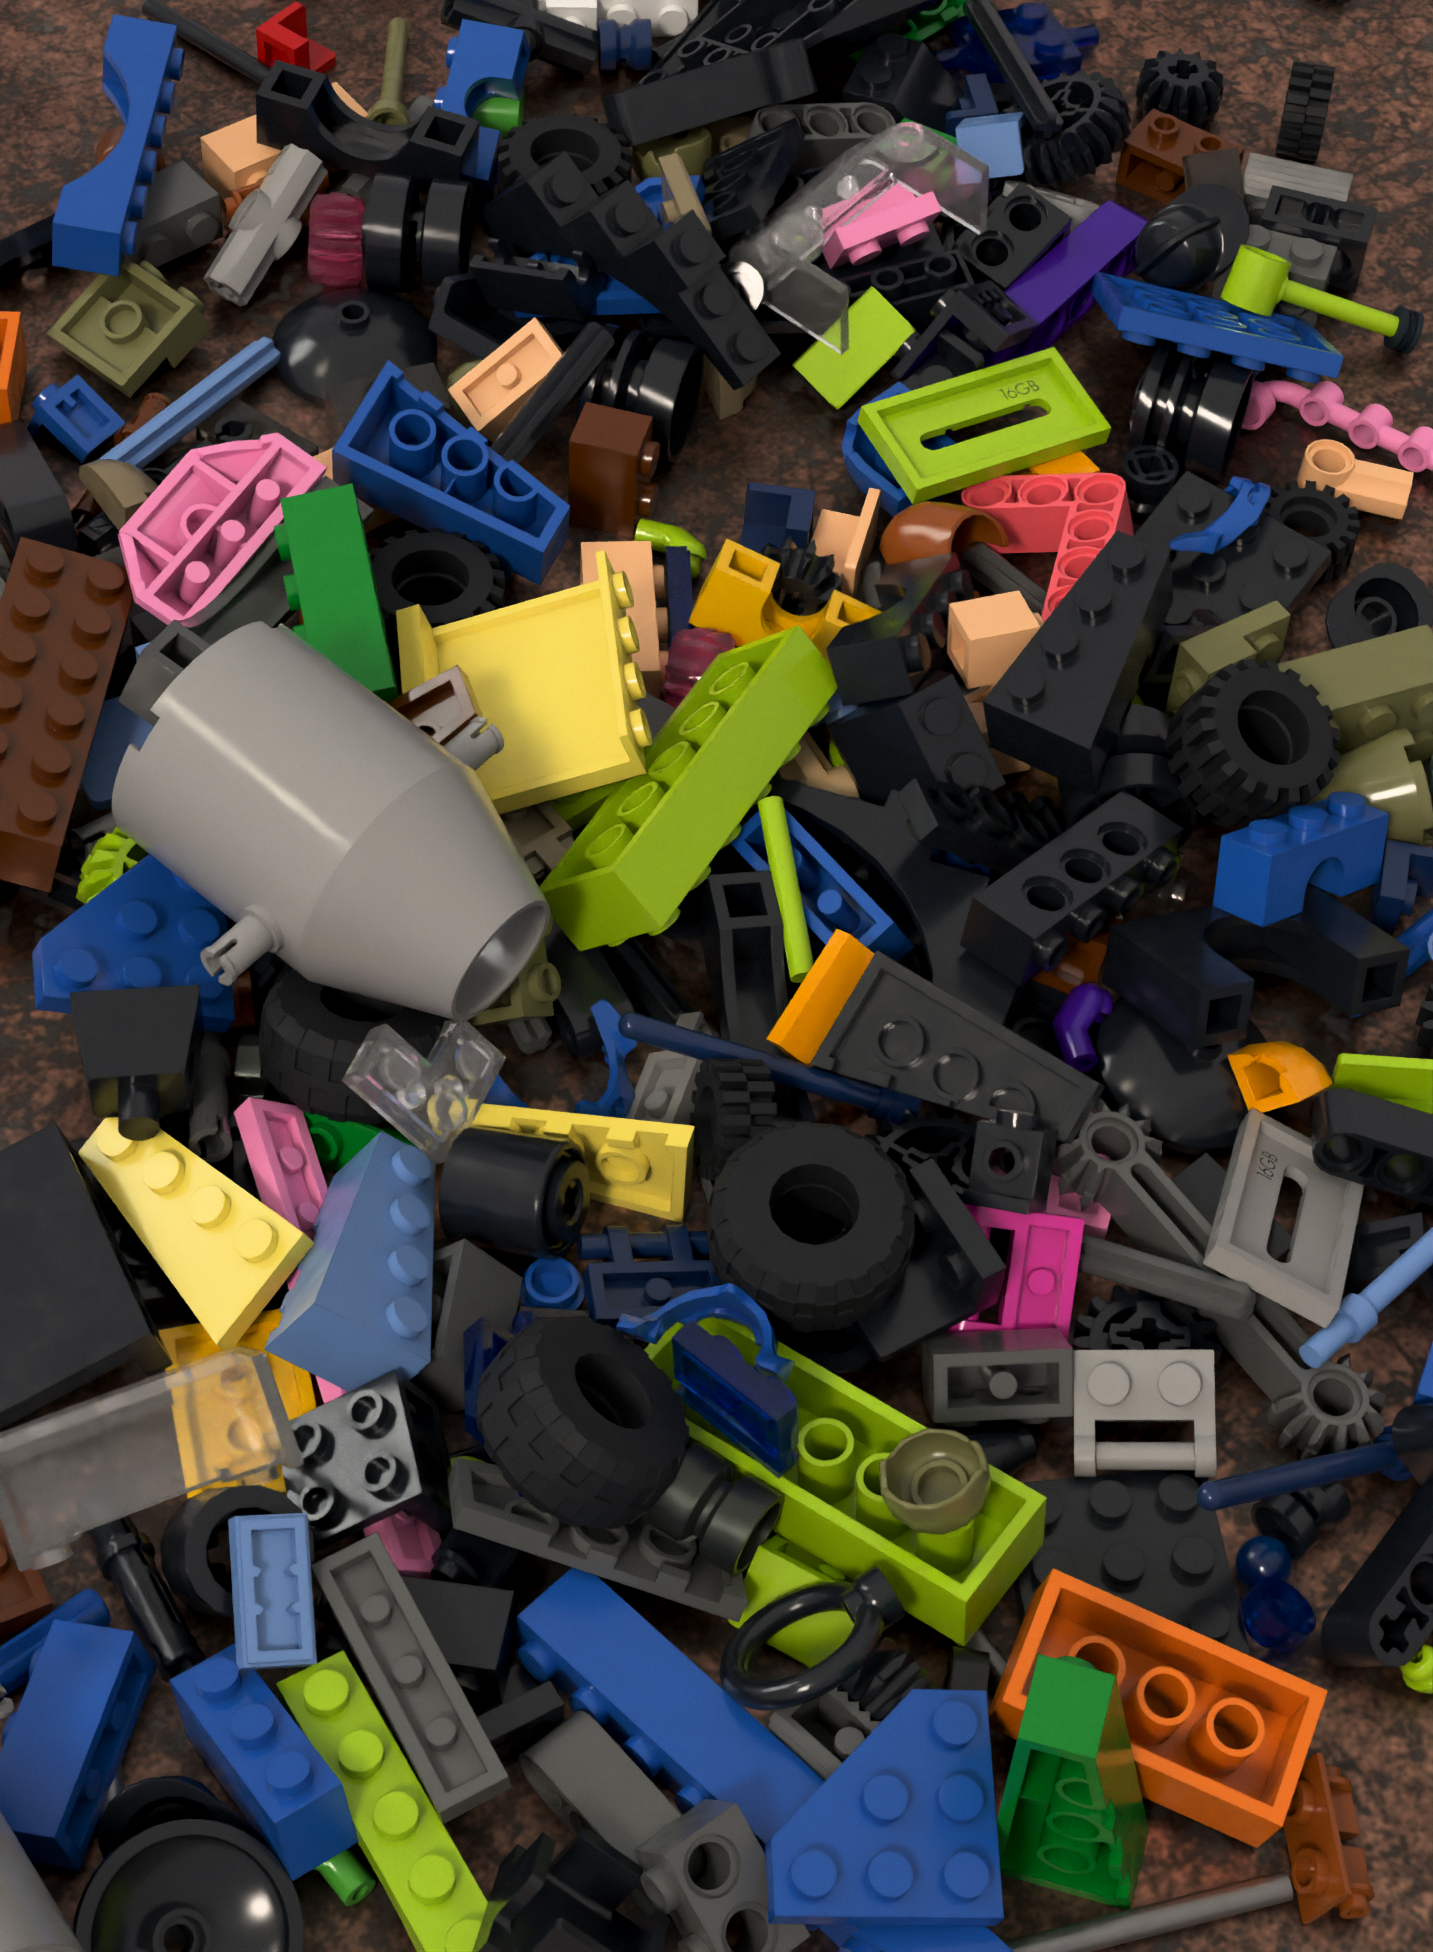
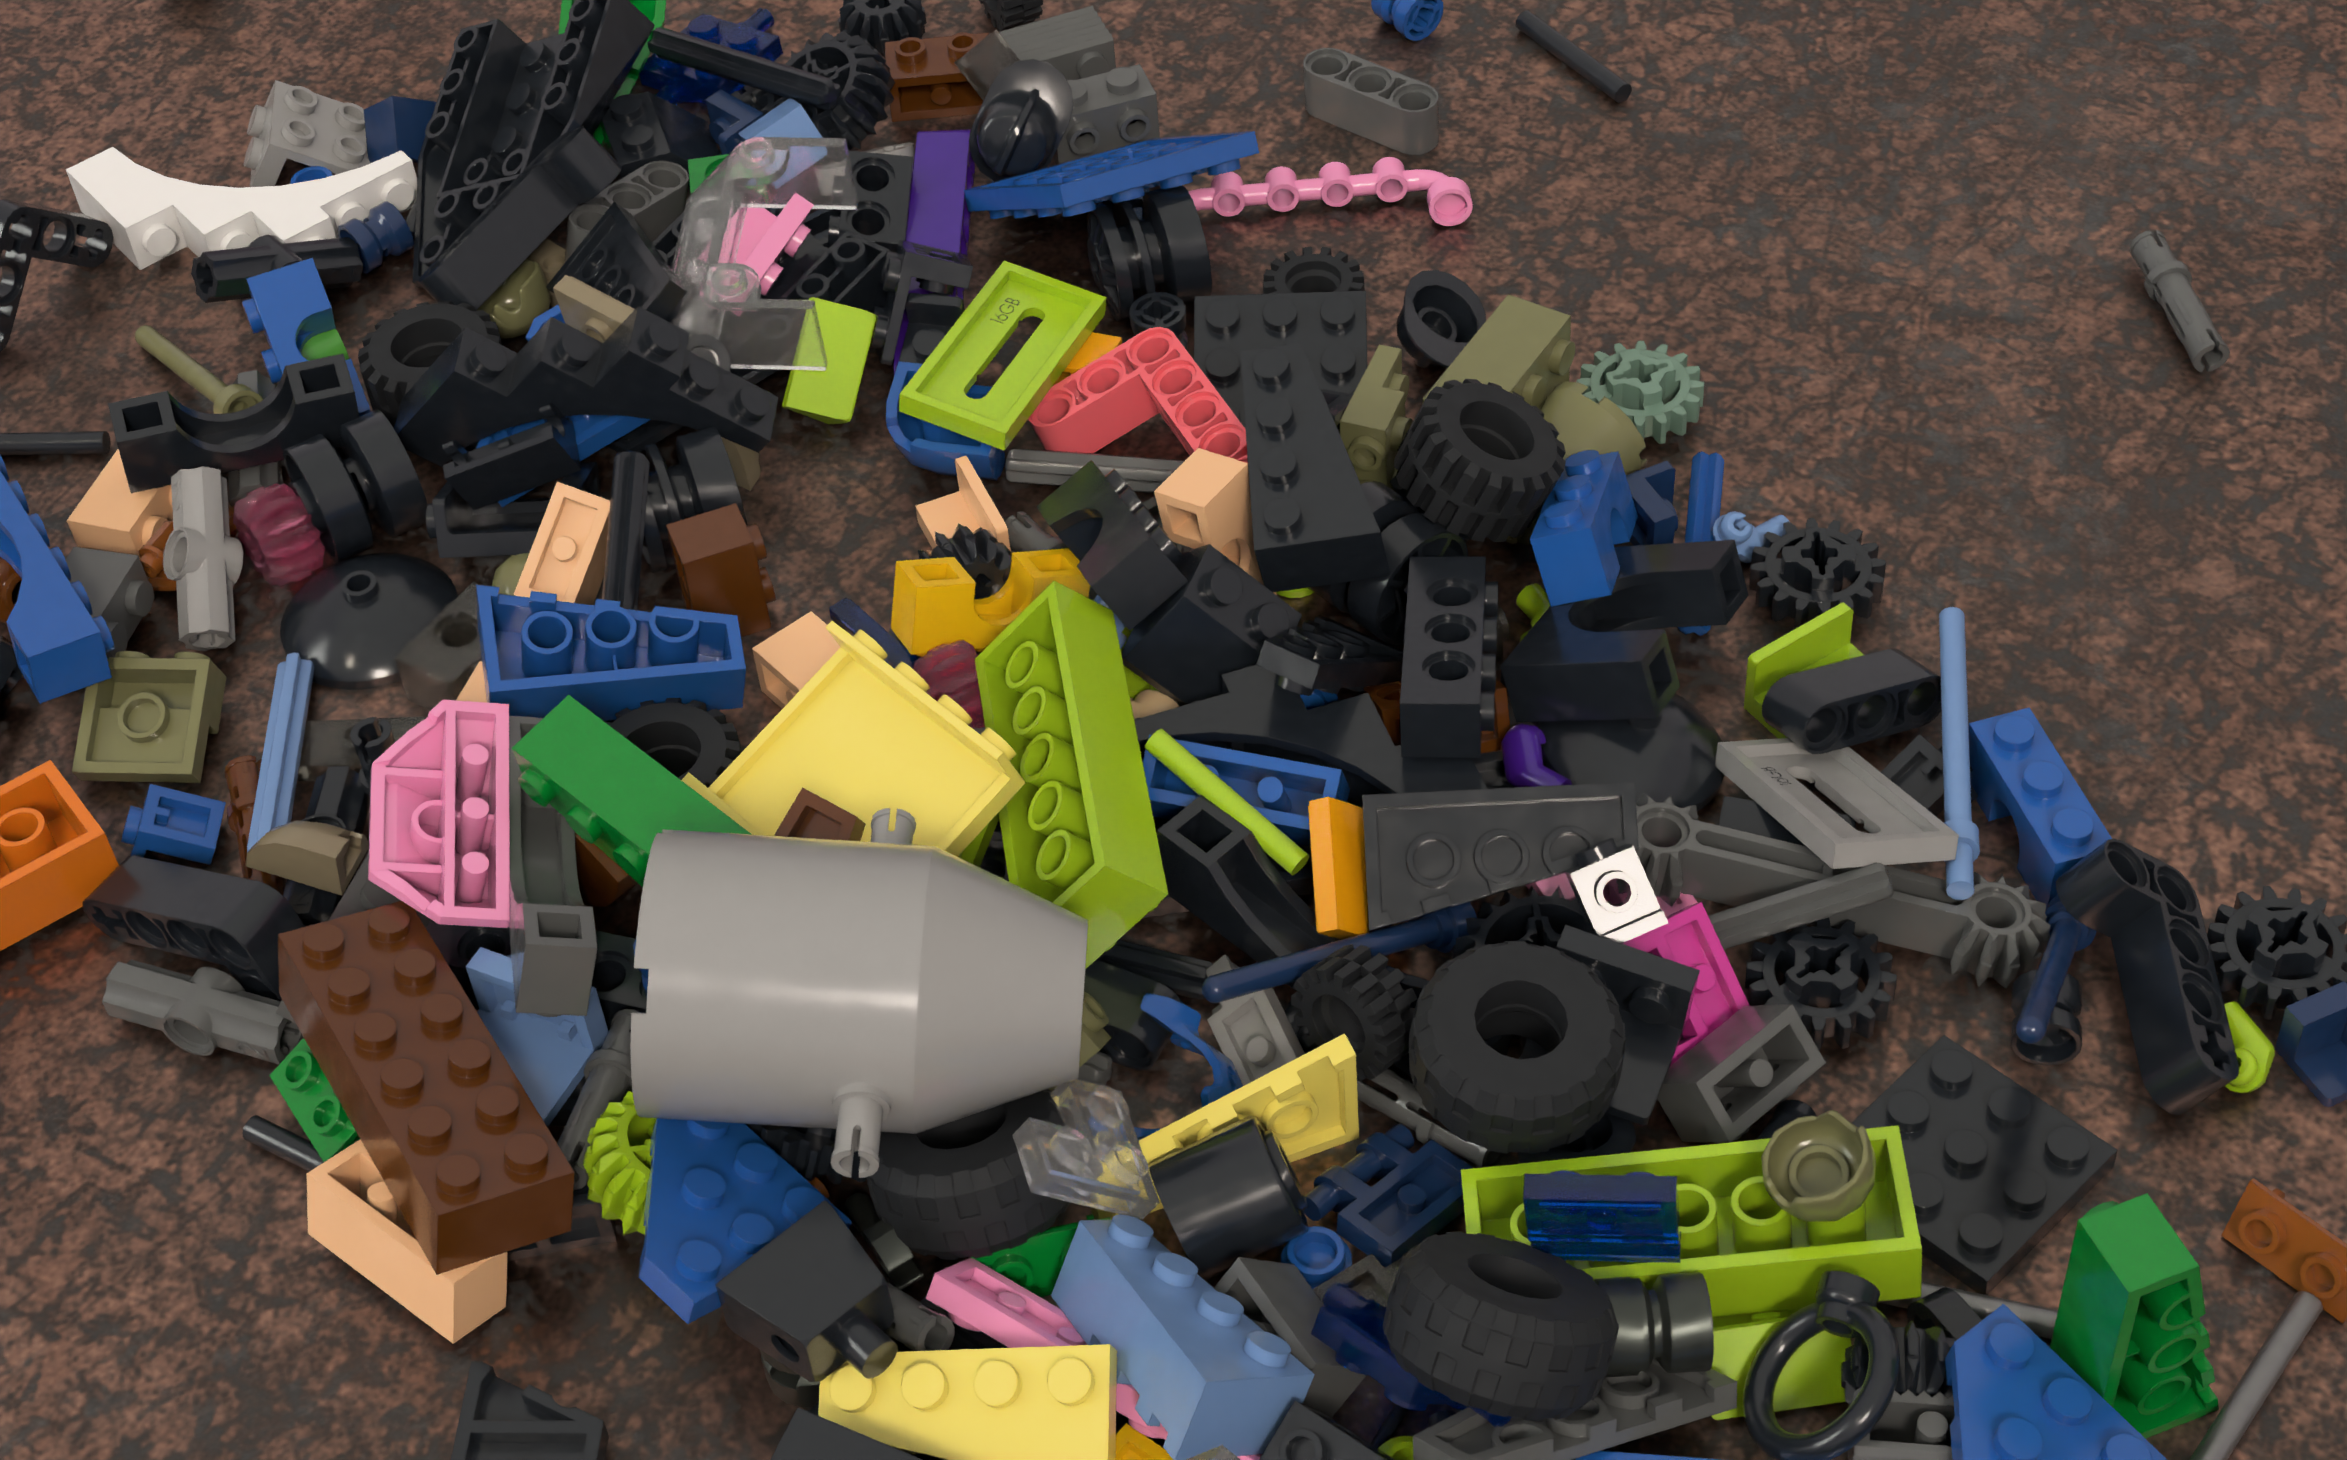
camera: 30 degrees left, 5 degrees down
red panel [256,1,336,73] -> none
blue helmet [615,1283,795,1382] -> none
lime arm [634,518,707,579] -> none
dark blue panel [740,482,816,554] -> none
dark orange piece [879,501,1010,599] -> none
orange brick [988,1568,1328,1848] -> none
light grey plate [1073,1350,1217,1477] -> none
blue helmet [1168,476,1271,554] -> none
lime piece [1220,244,1424,355] -> none
light orange brick [1227,1041,1333,1113] -> none
clear blue plate [1235,1536,1316,1652] -> none
black brick [1260,185,1377,293] -> none
light nougat piece [1296,439,1414,520] -> none

